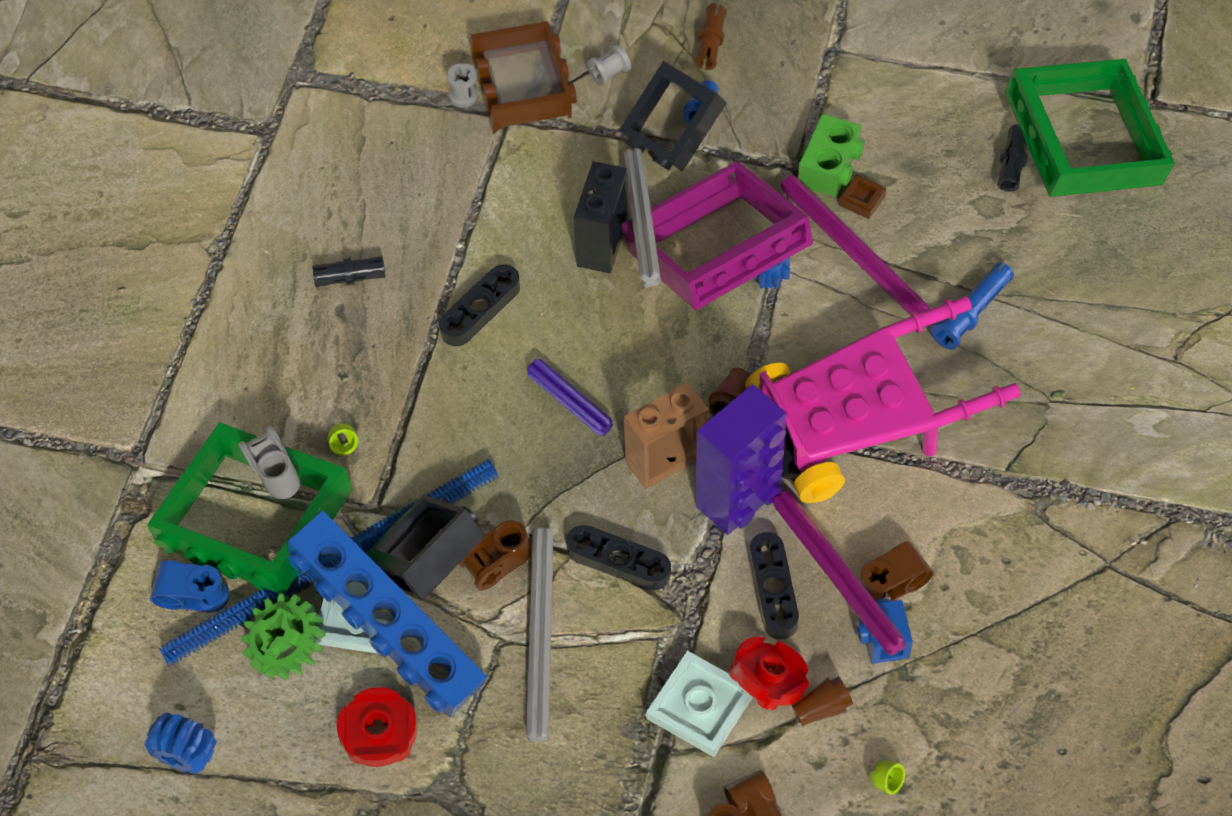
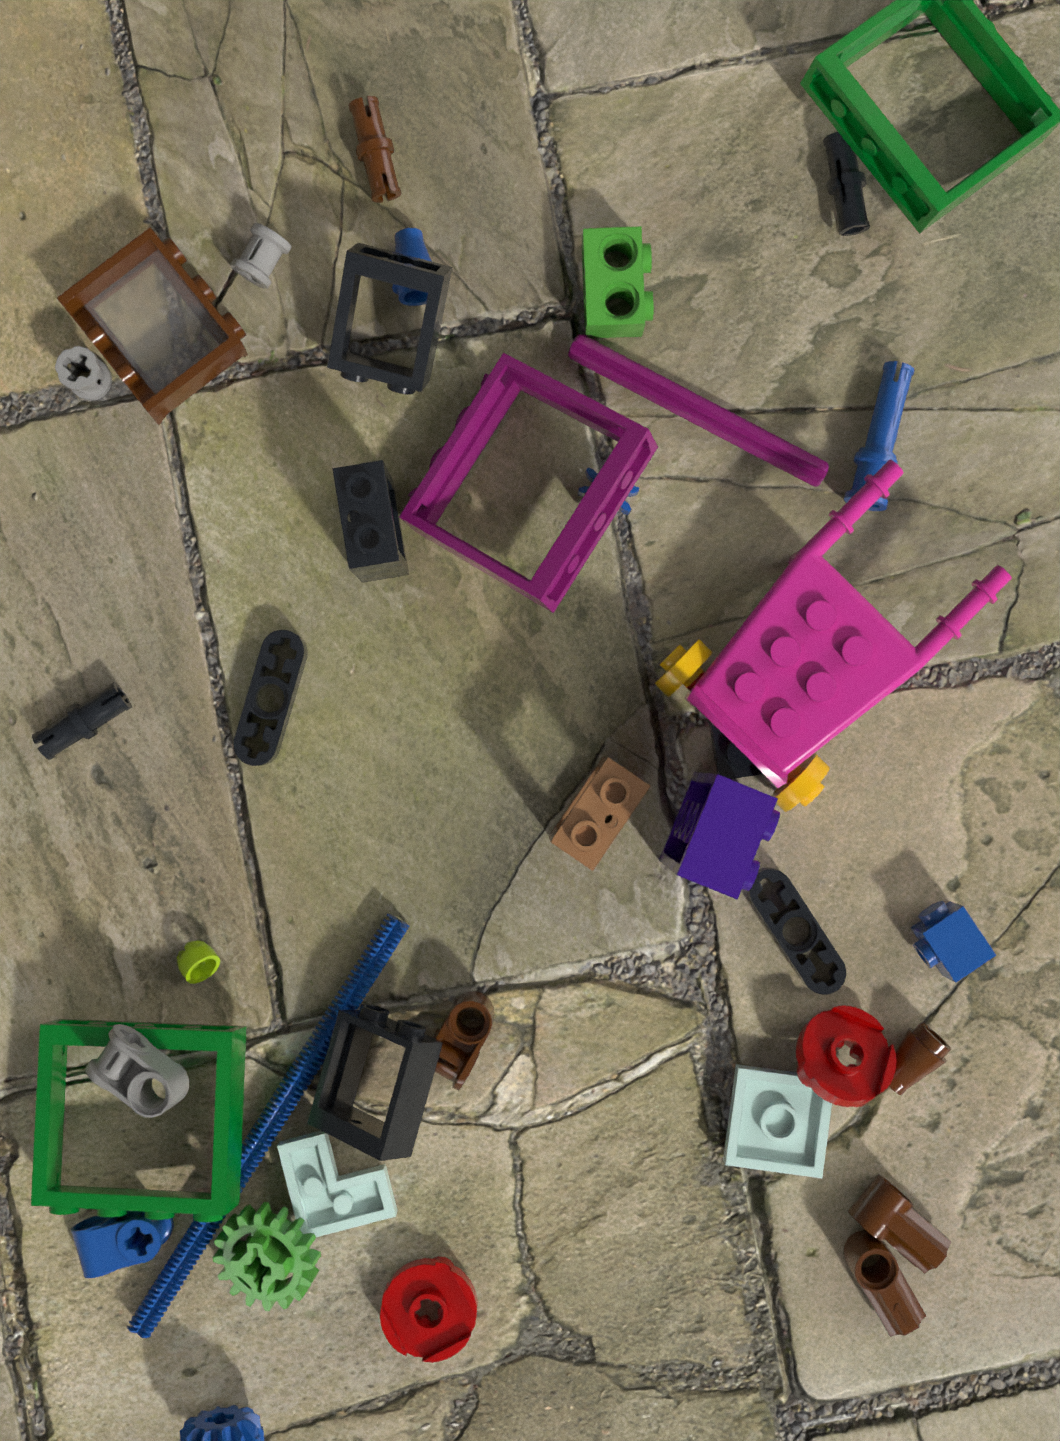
camera: 25 degrees left, 30 degrees up
blue brick [287,511,487,718] -> none
dark purple axle [527,358,613,436] -> none
light grey axle [527,528,554,742] -> none
black beam [567,525,671,590] -> none
light grey axle [624,148,661,288] -> none
reddish brown cone [709,368,750,416] -> none
magenta axle [773,491,905,655] -> none
reddish brown tile [839,174,887,219] -> none
reddish brown piece [861,541,934,601] -> none
lime hinge [869,759,905,795] -> none

